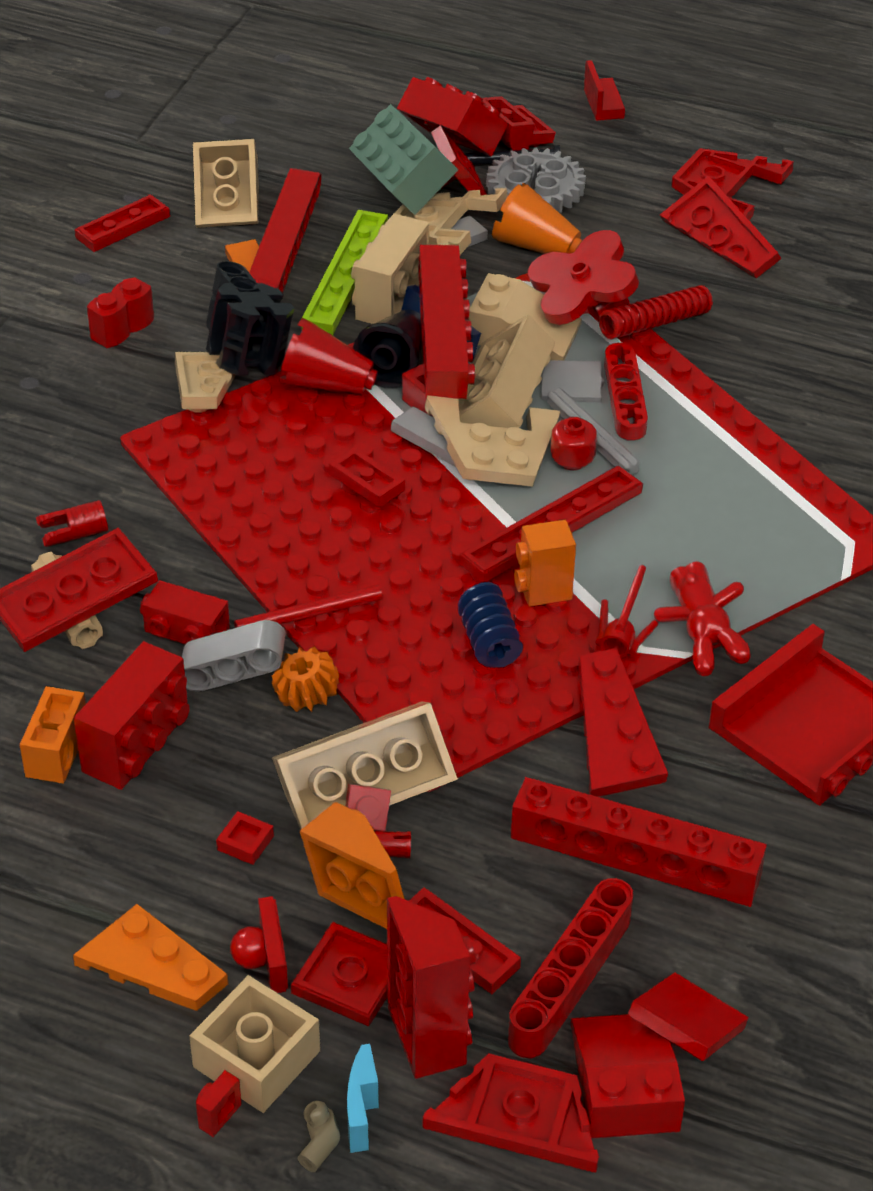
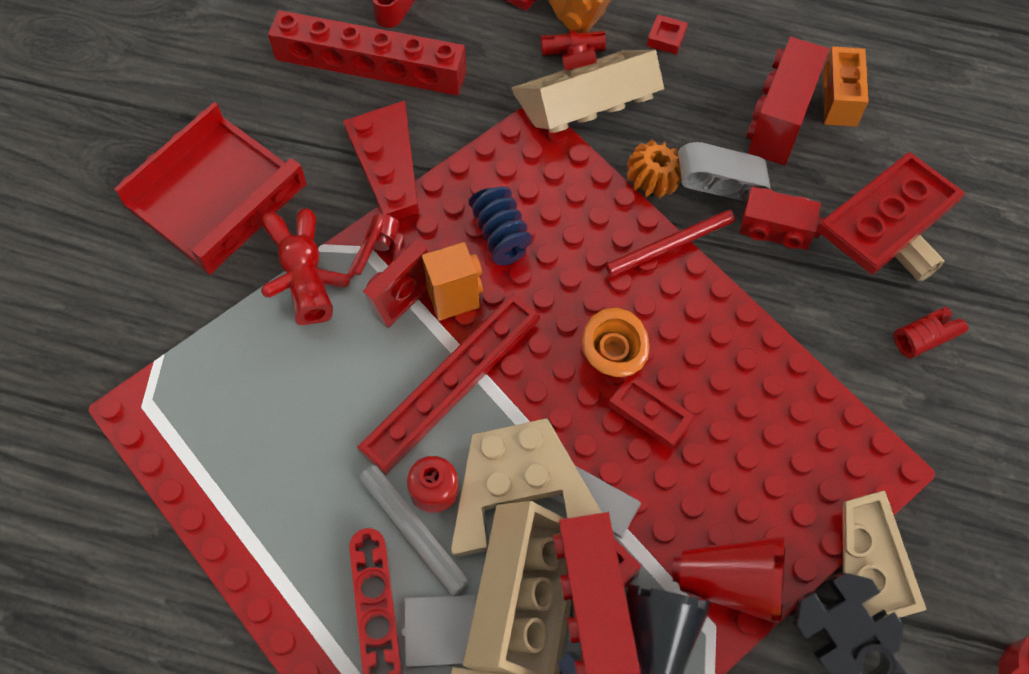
camera: 175 degrees right, 20 degrees up
none -> red plate [363,240,429,328]
none -> orange hat [582,307,650,377]

